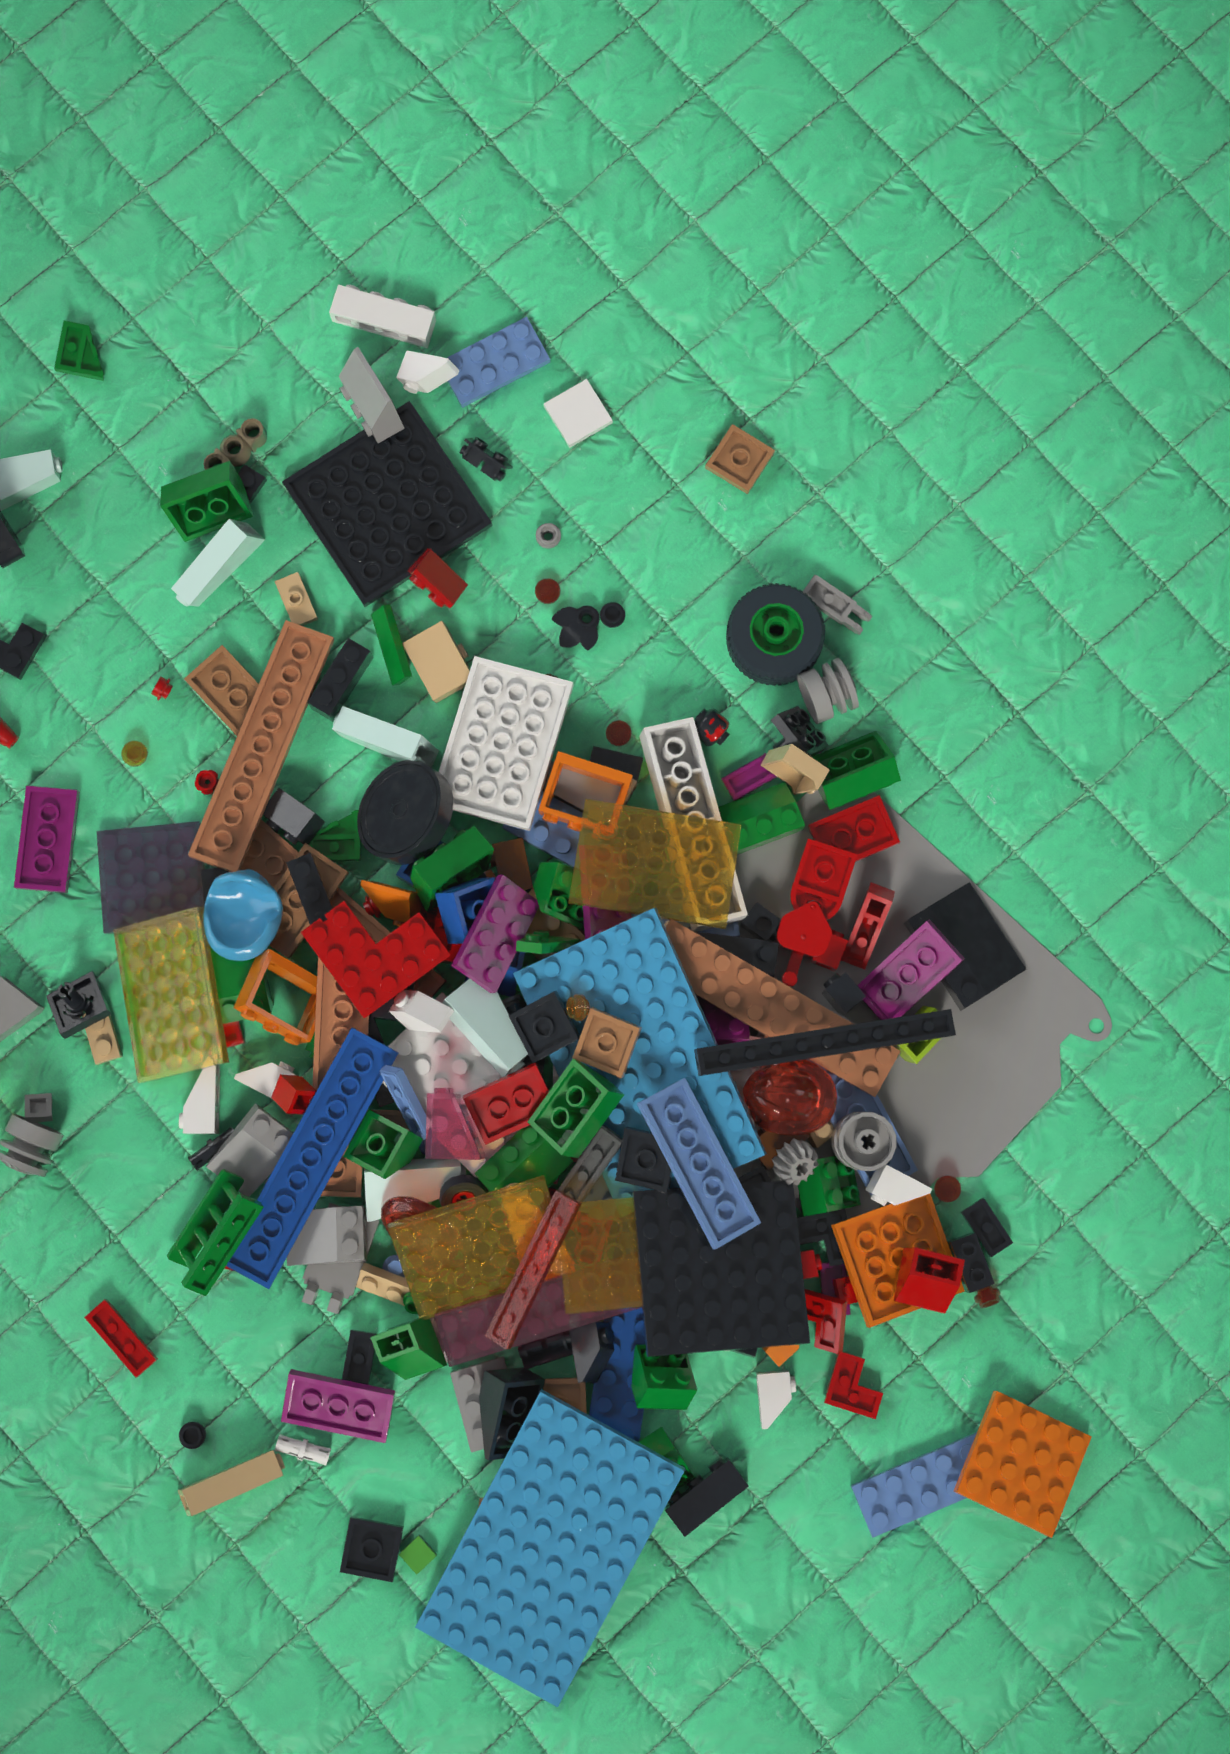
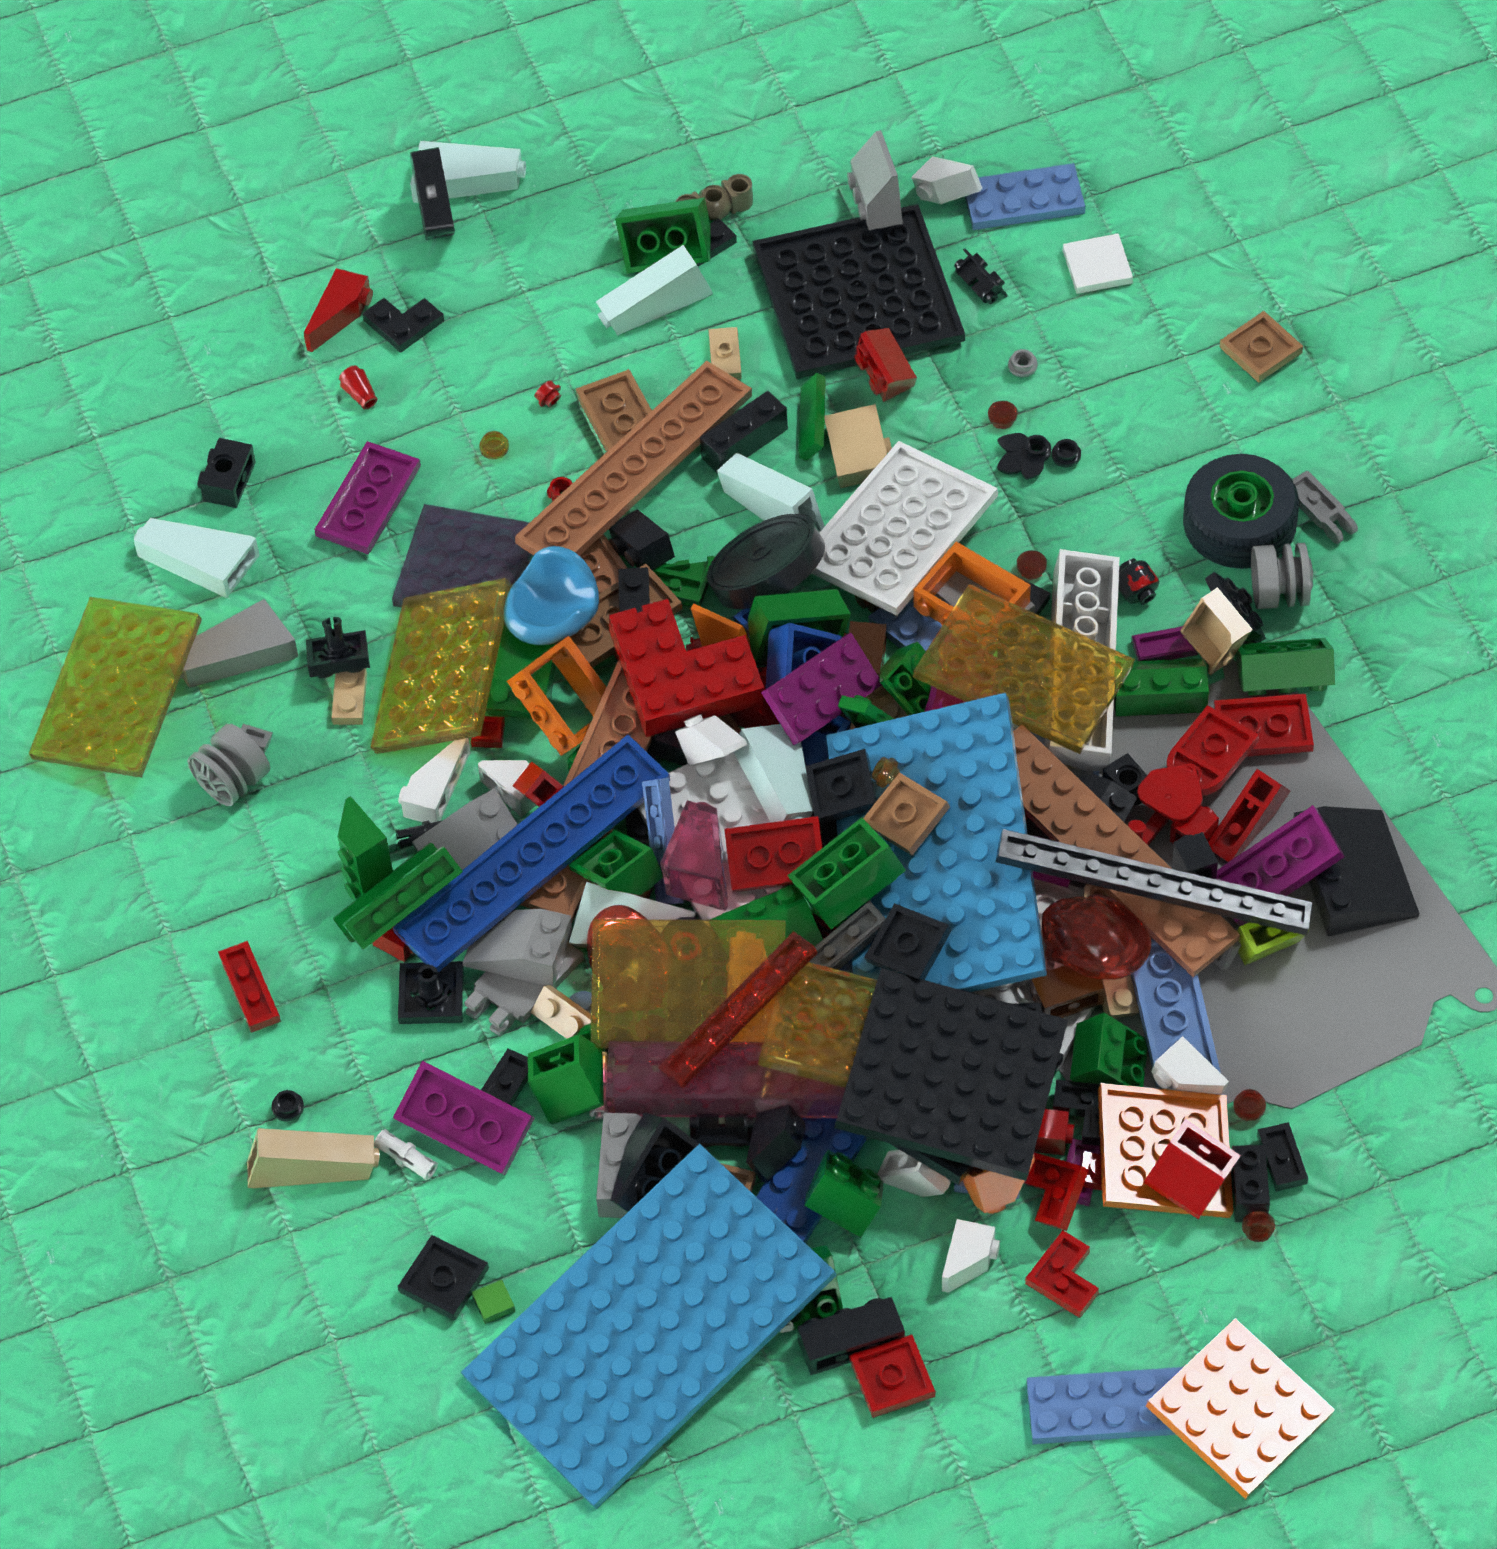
camera: 20 degrees right, 25 degrees down
green wing [54,320,104,381] -> none
white brick [329,285,436,348] -> none
medium blue plate [637,1078,761,1249] -> none
light grey gear [772,1138,819,1185] -> none
light grey wheel [832,1112,896,1171] -> none
none -> green slope [338,796,393,900]
none -> black plate [398,961,464,1024]
none -> red plate [849,1334,935,1418]

